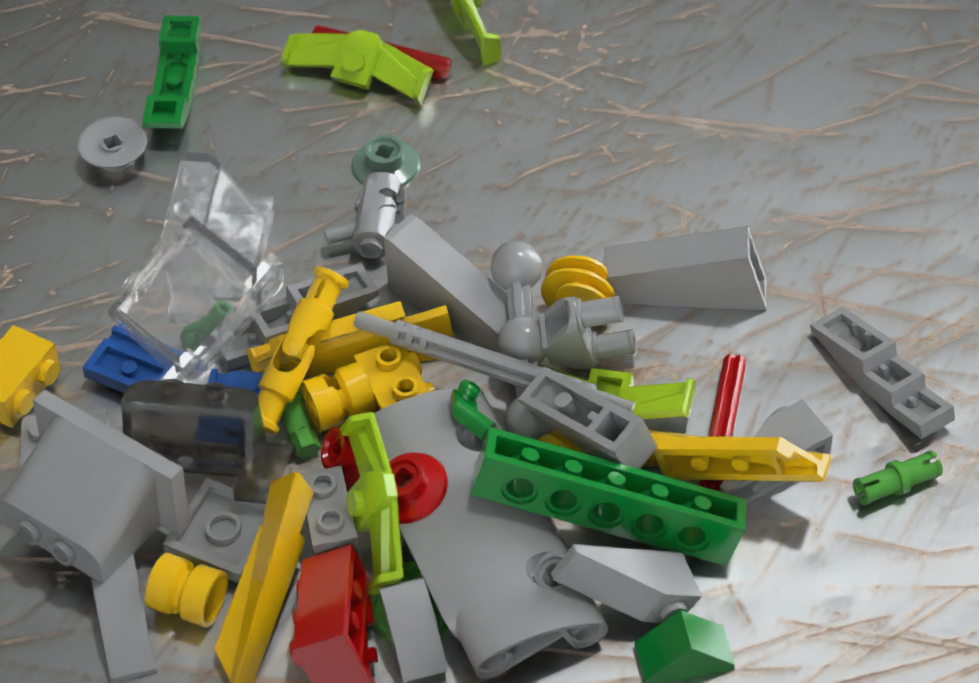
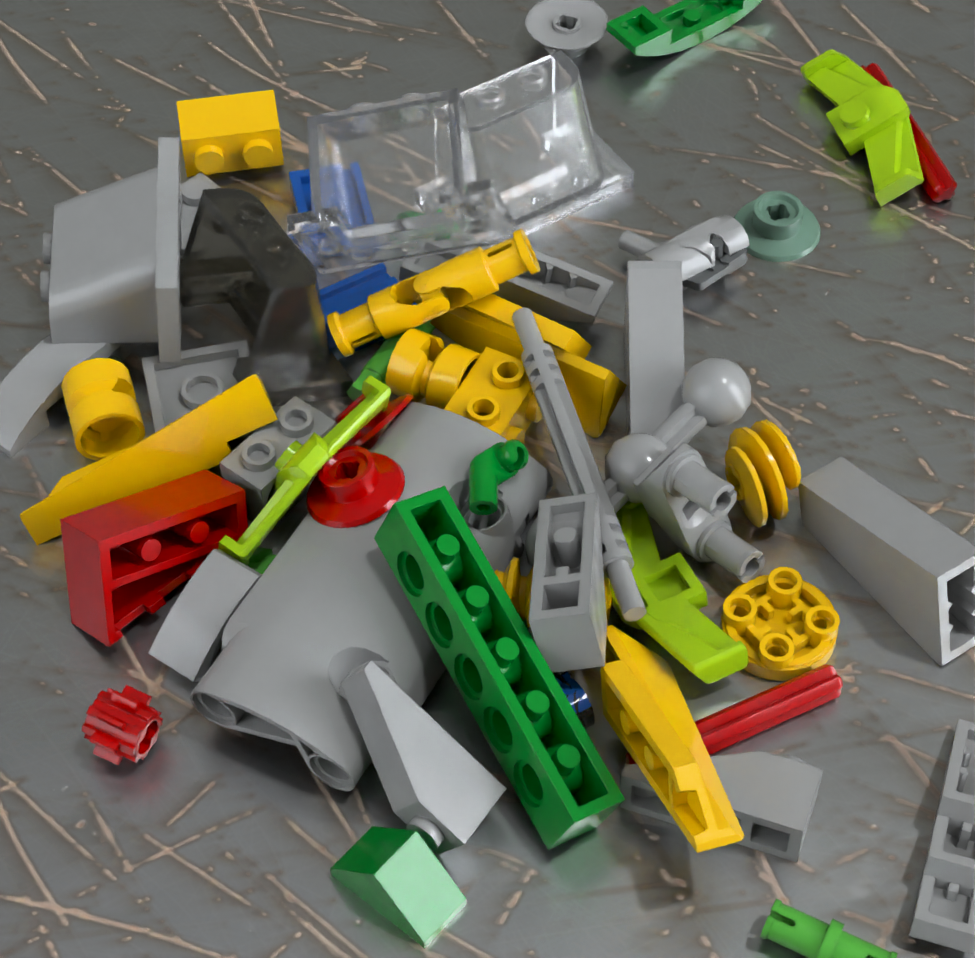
camera: 50 degrees right, 0 degrees up
none -> yellow tile [720,567,840,681]

